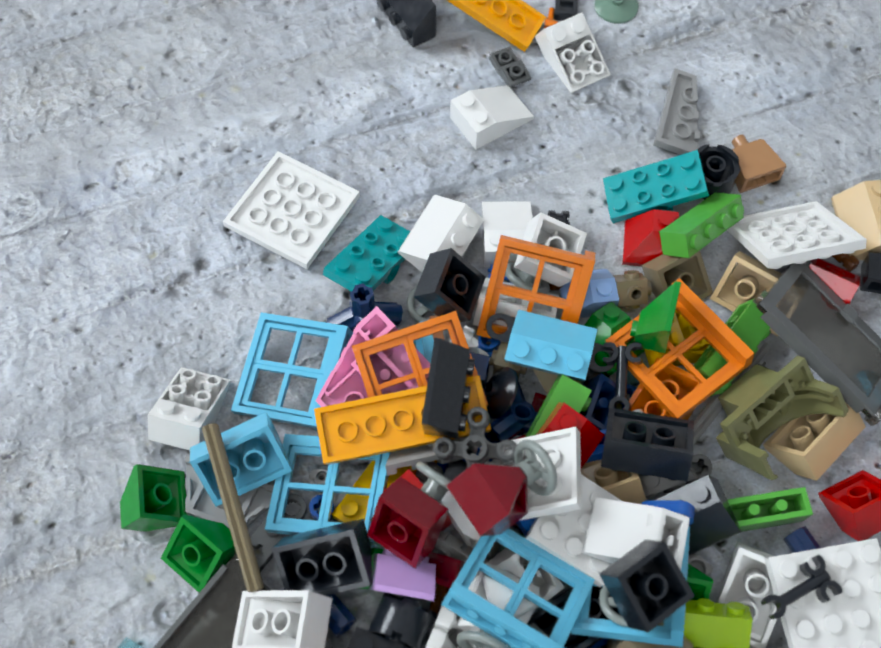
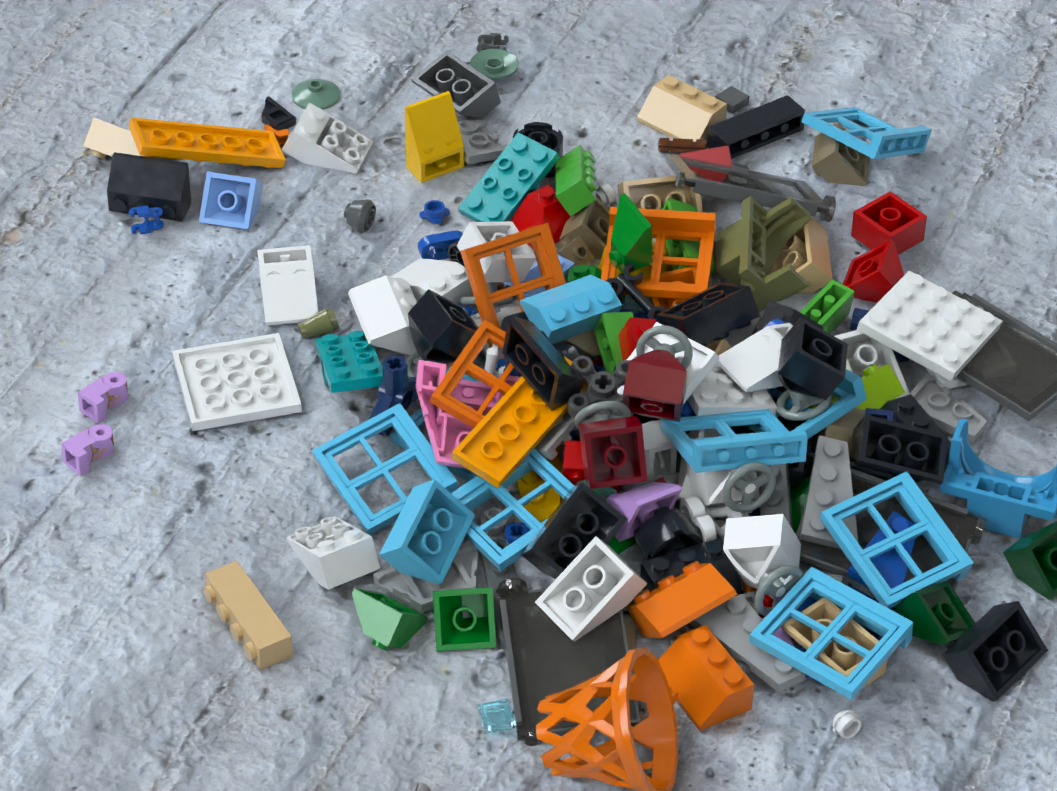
camera: 45 degrees left, 20 degrees down
dark tan axle [202,423,264,593] -> none
white slope [450,85,534,150] -> none
dark grey slope [489,46,531,88] -> none
white plate [727,201,867,269] -> none
medium nougat torso [732,135,786,193] -> none
black bar [761,555,842,620] -> none
none -> lavender leg [61,424,114,476]
none -> lavender leg [78,372,128,424]
none -> blue piece [129,206,164,234]
none -> light blue slope [199,172,263,230]
none -> tan brick [203,561,293,670]
none -> white slope [257,245,318,326]
none -> olive cone [297,308,339,339]
none -> dark grey cone [344,199,376,233]
none -> yellow slope [405,91,464,183]
none -> dark grey slope [411,51,501,117]
none -> blue beam [417,230,463,260]
none -> blue plate [419,200,450,224]
none -> sand green dish [470,49,518,80]
none -> dark grey piece [476,33,509,52]
none -> white plate [596,184,616,208]

